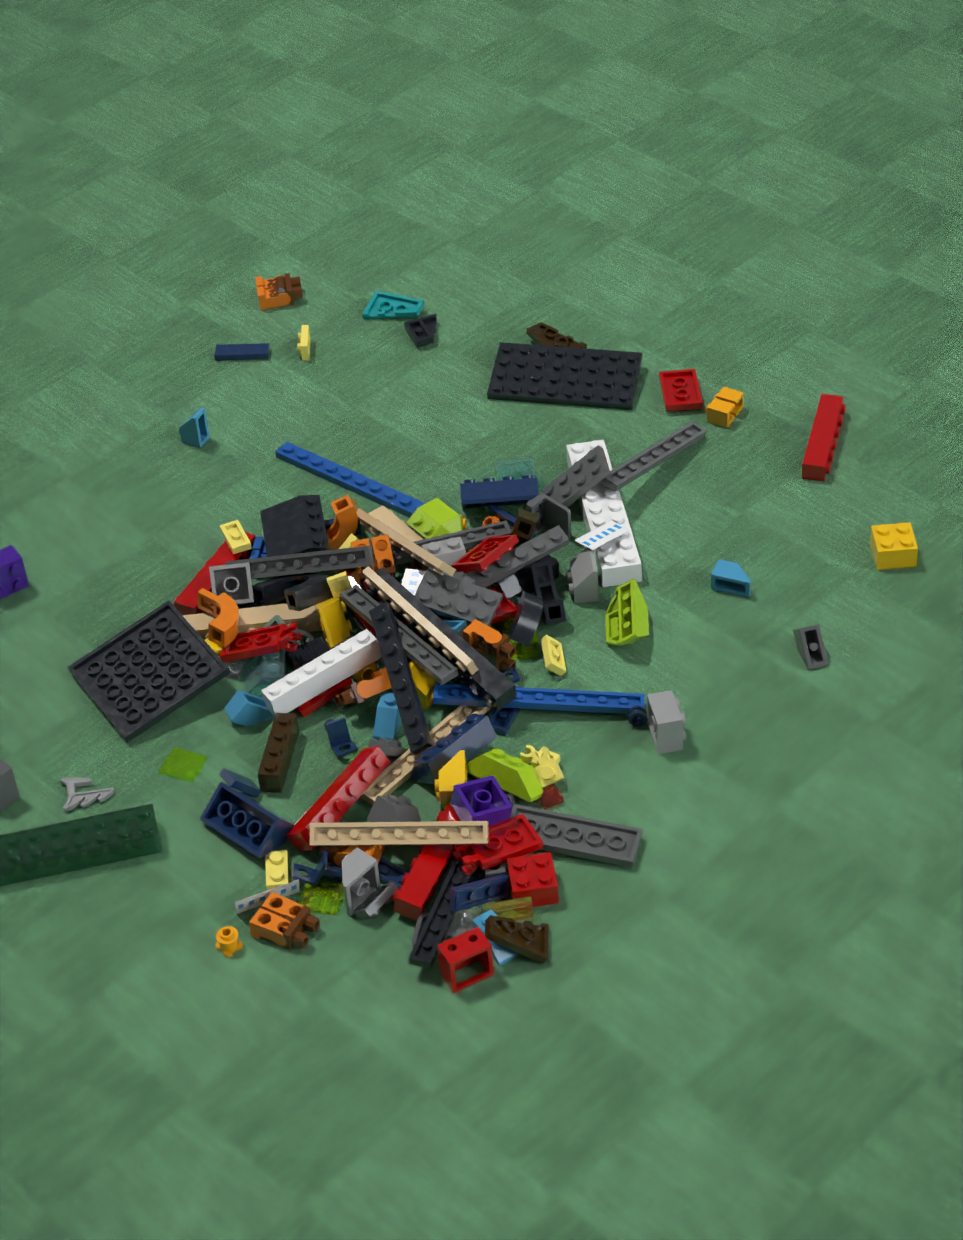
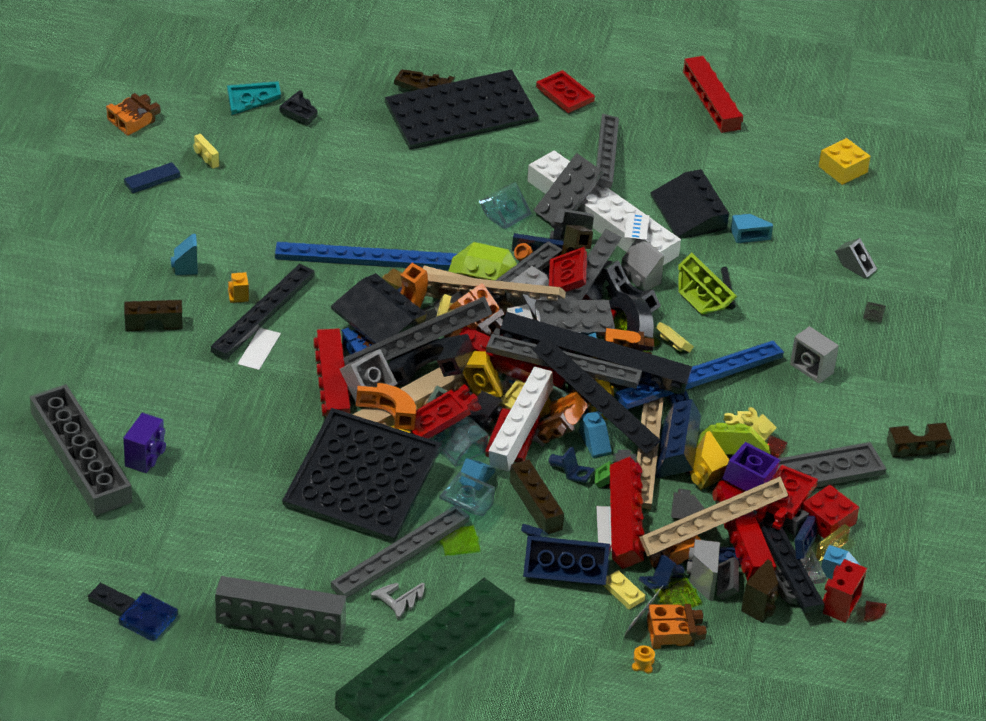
camera: 40 degrees left, 0 degrees up
light yellow plate [220,520,252,554] -> none
light yellow plate [327,571,352,599] -> none
tan plate [362,567,478,675] -> none
dark blue slope [460,475,539,509] -> none
dark brown wing [485,915,549,964] -> none
dark blue bush [628,706,647,726] -> none
light orange piece [705,387,744,428] -> none
none -> dark brown arch [124,300,183,331]
none -> black plate [211,264,315,359]
none -> light orange brick [228,272,249,303]
none -> white sticker [238,328,281,370]
none -> dark grey plate [331,505,470,598]
none -> clear light blue slope [439,471,495,516]
none -> black slope [650,169,729,239]
none -> black bar [721,267,736,309]
none -> dark brown slope [741,559,779,623]
none -> clear smoke plate [863,302,886,323]
none -> clear red tile [864,601,887,621]
none -> dark brown arch [886,423,952,458]

